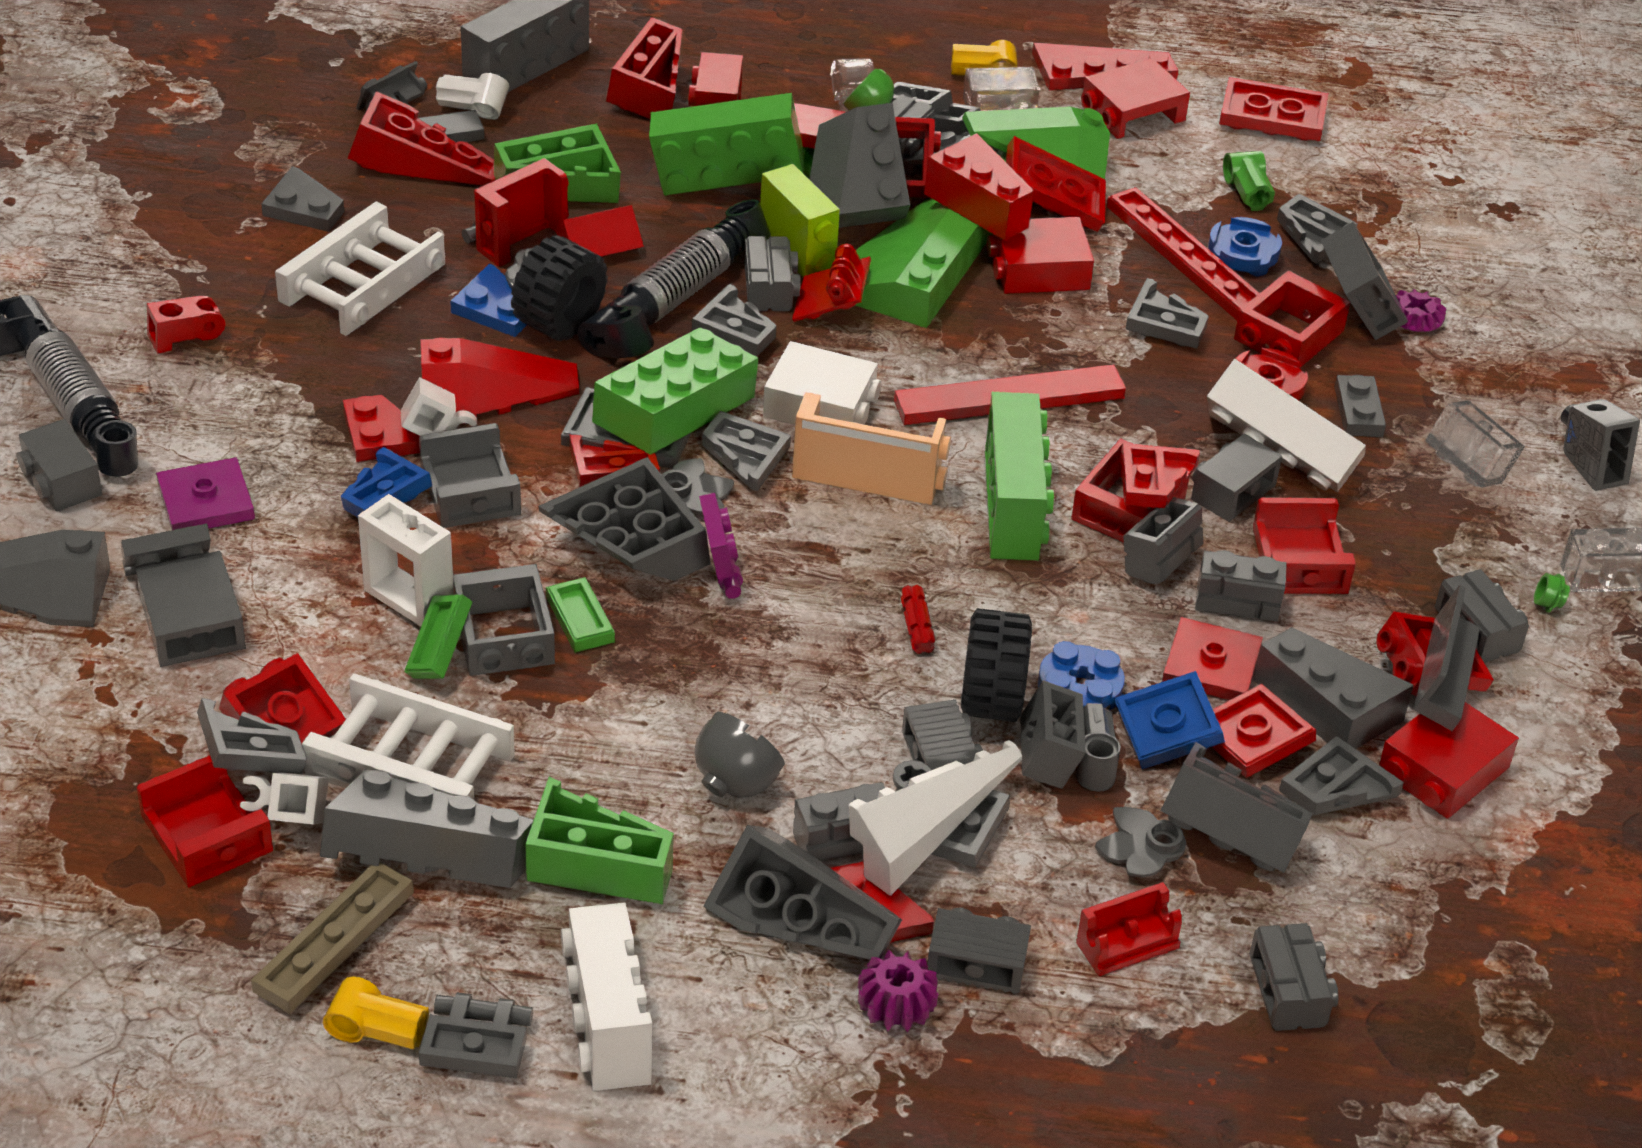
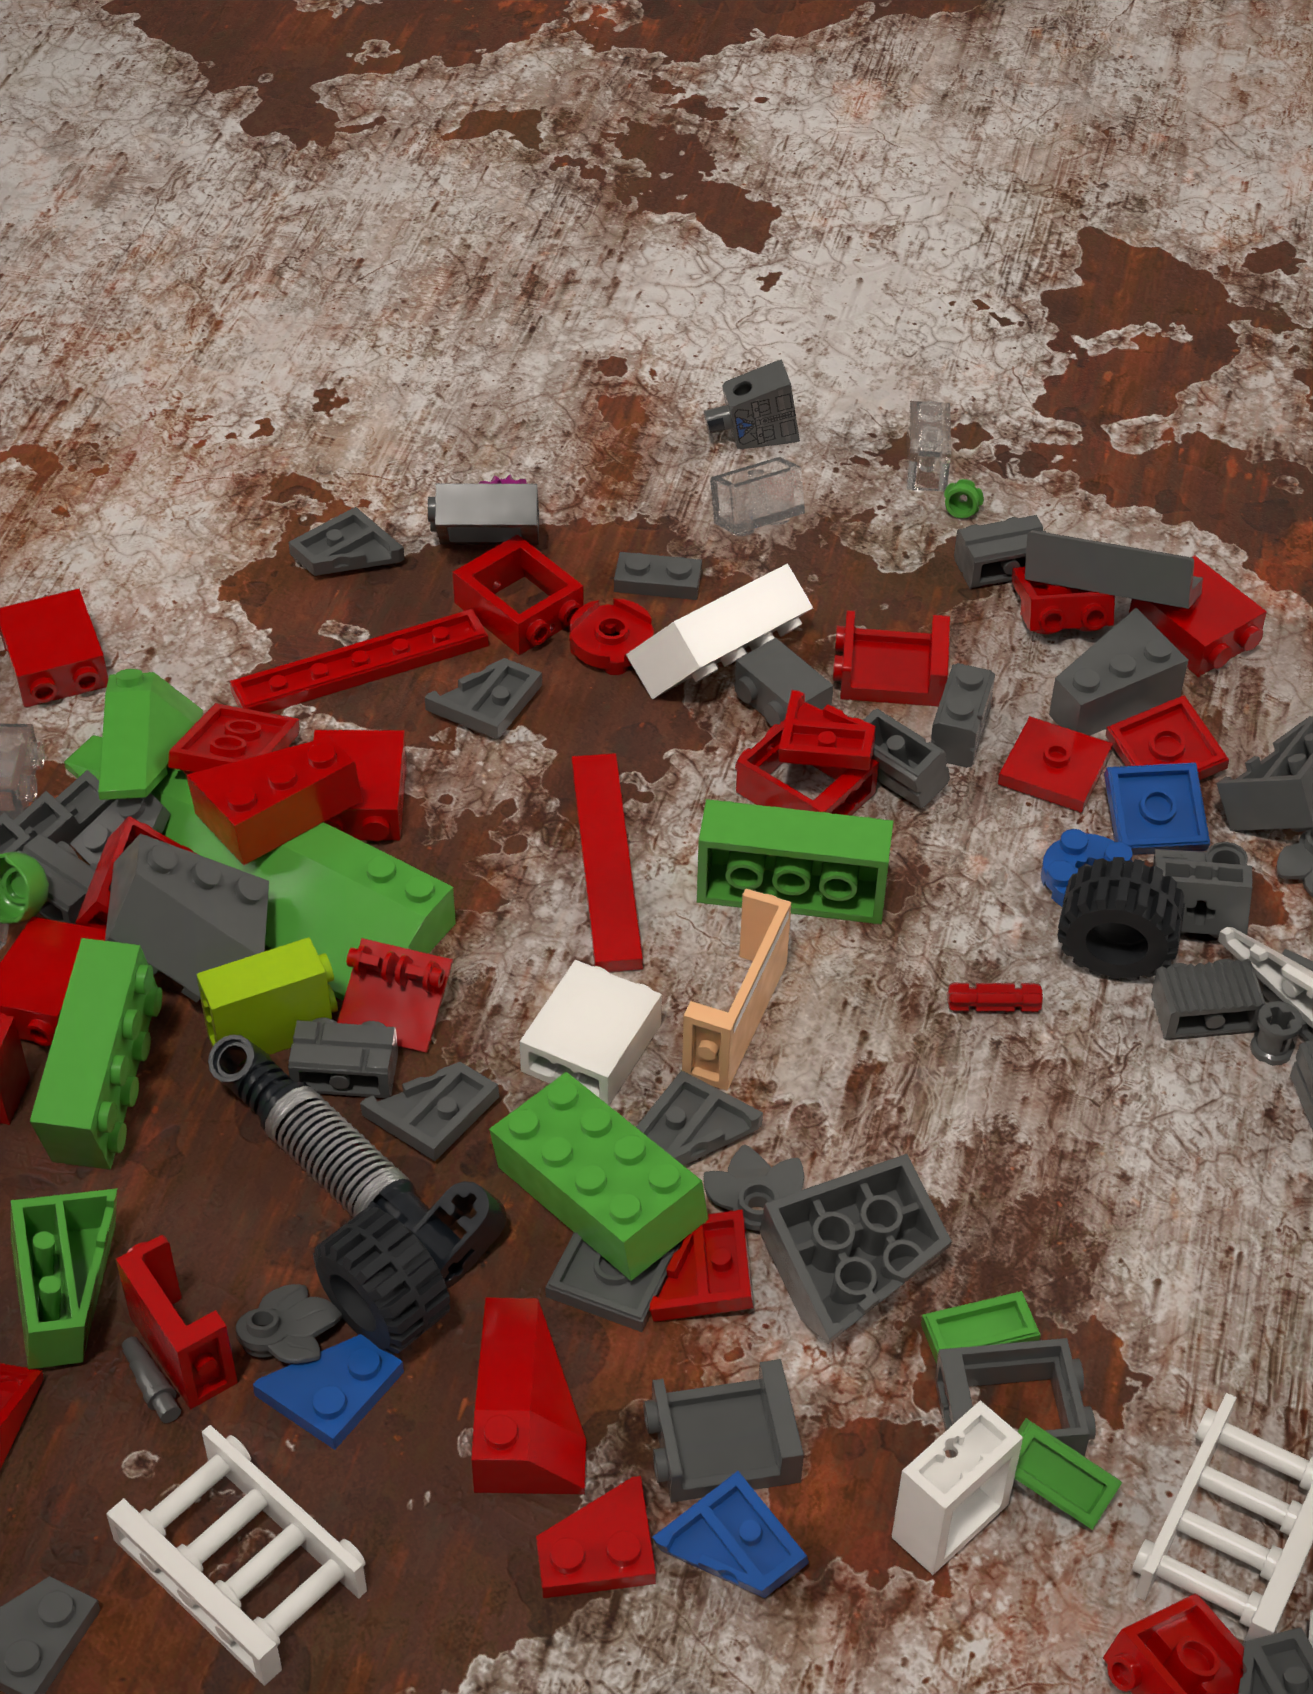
camera: 80 degrees left, 5 degrees up
white brick [401,377,477,436] -> none
red brick [555,205,644,257] -> none
dark grey cylinder [694,711,785,798] -> none
magenta plate [699,493,743,599] -> none
blue plate [1208,217,1282,276] -> none
red plate [1219,77,1329,141] -> none
bright green piece [1223,151,1275,211] -> none
dark grey wing [1279,736,1404,815] -> none

